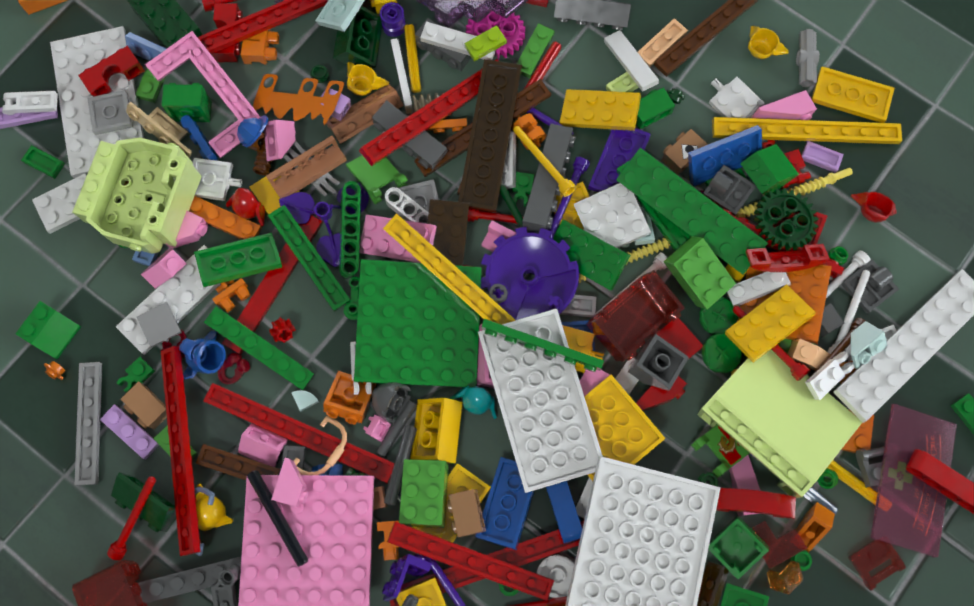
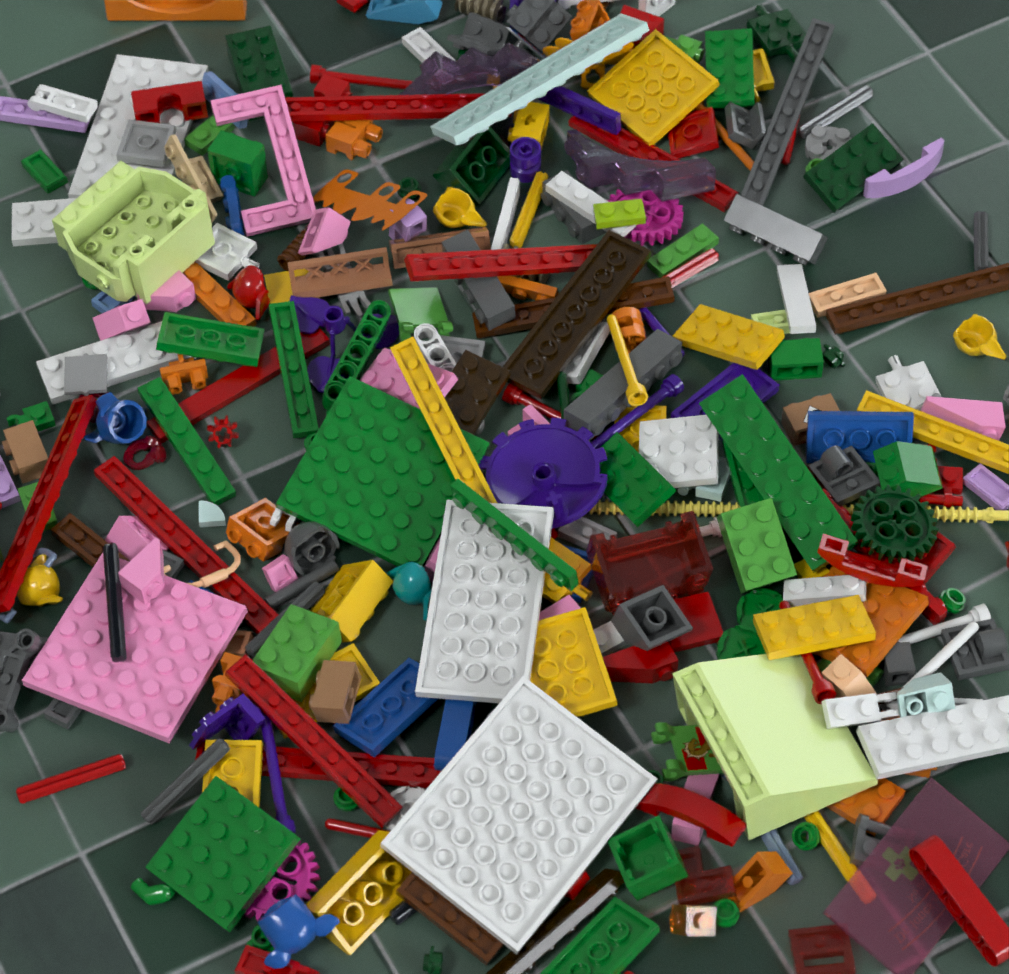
camera: 25 degrees right, 20 degrees down
blue piece [237,115,268,151] -> none
dark grey bush [489,284,508,303] -> none

